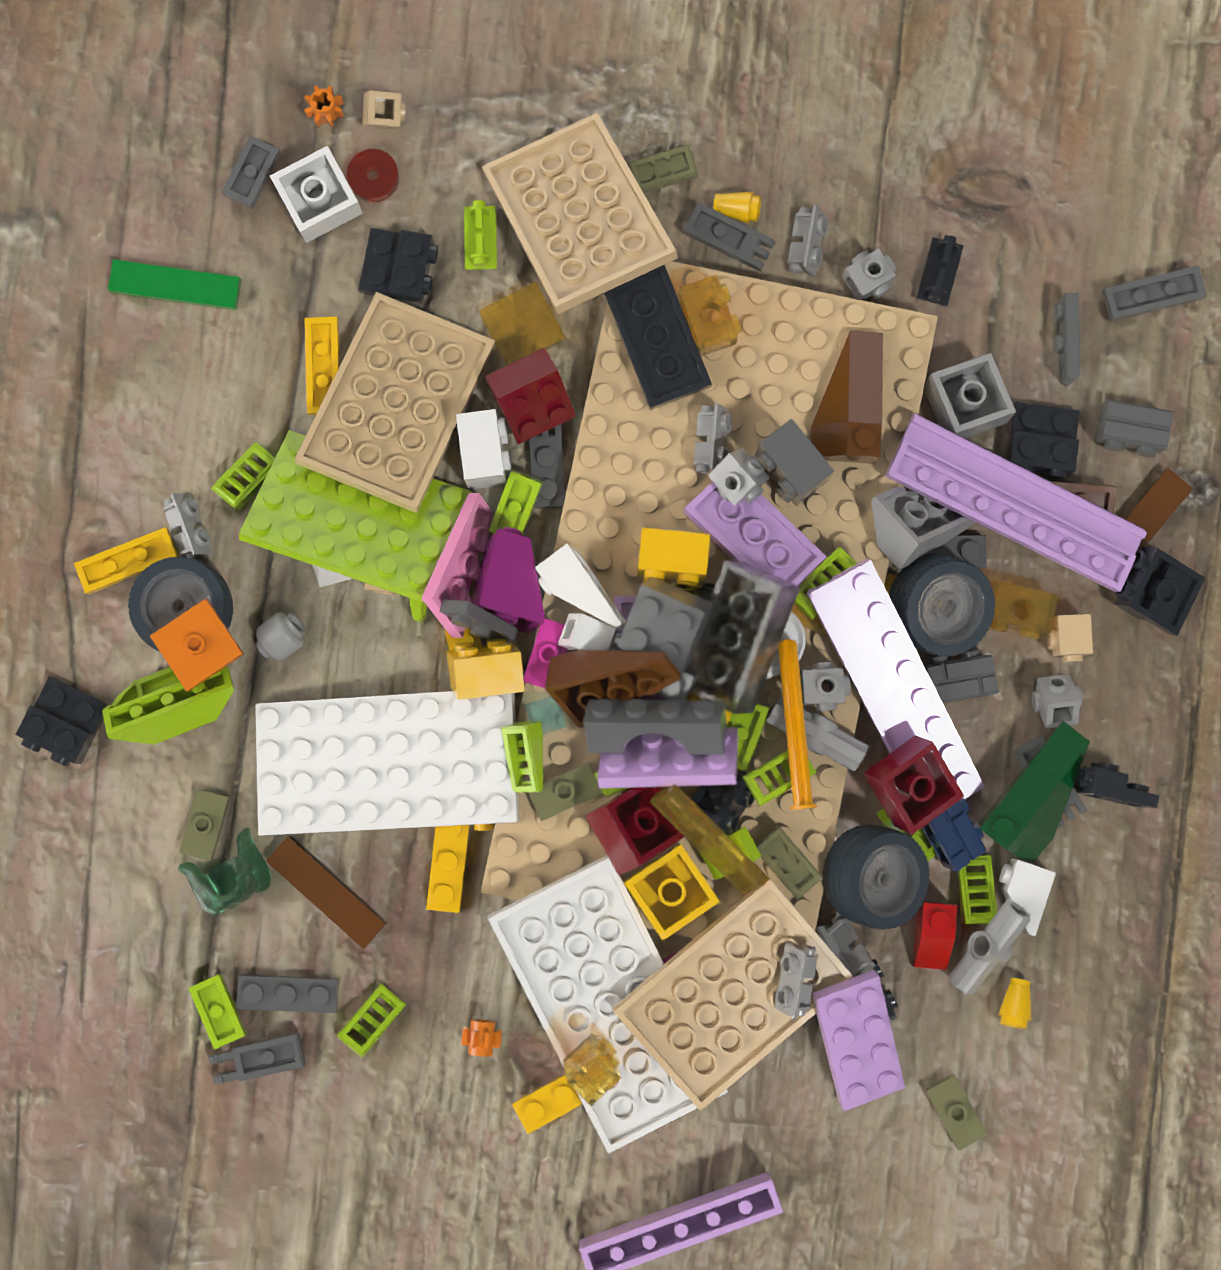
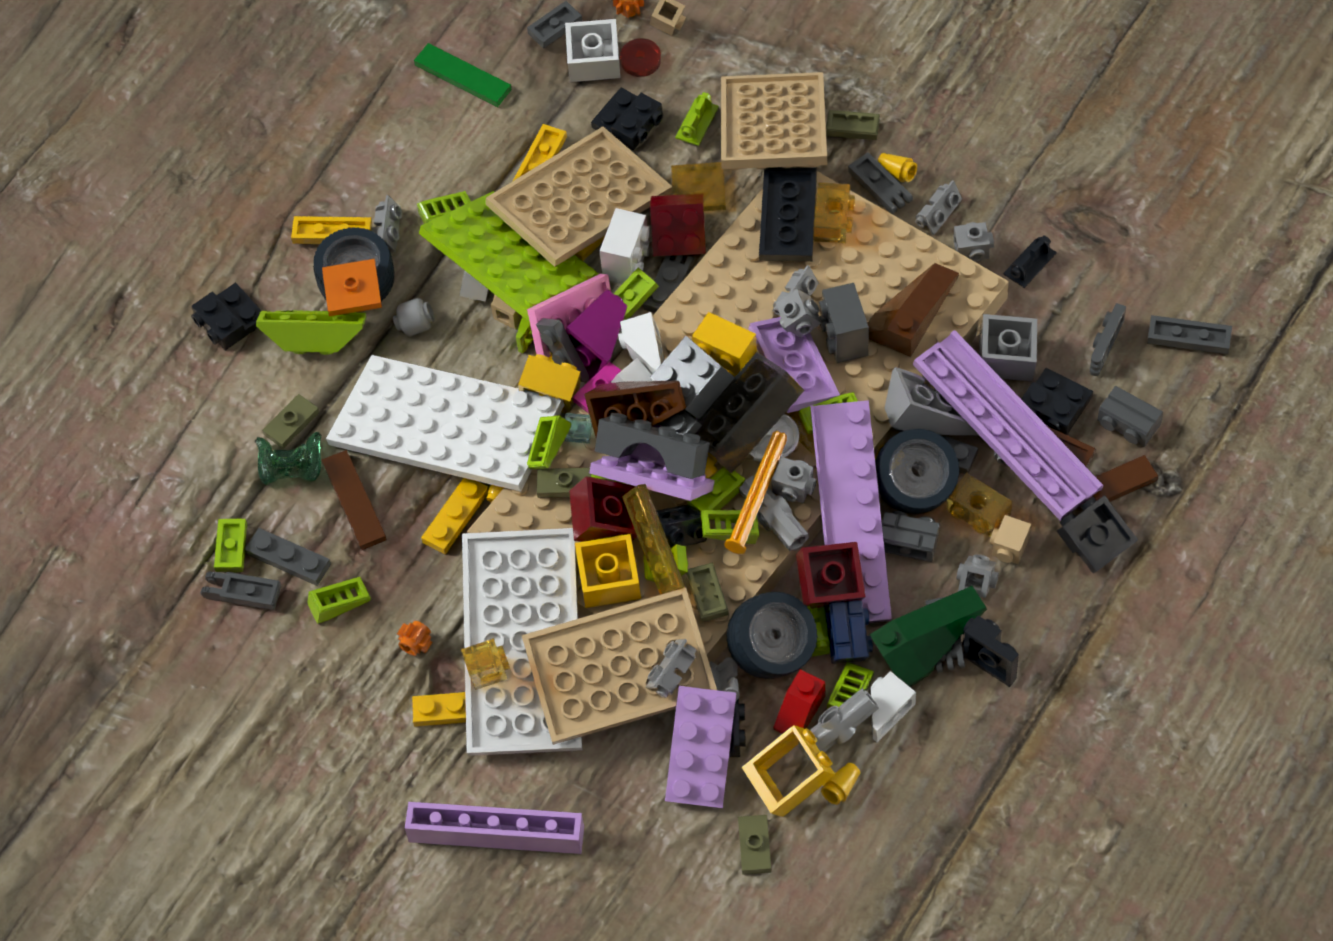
camera: 30 degrees right, 25 degrees down
none -> yellow window [742,725,836,817]

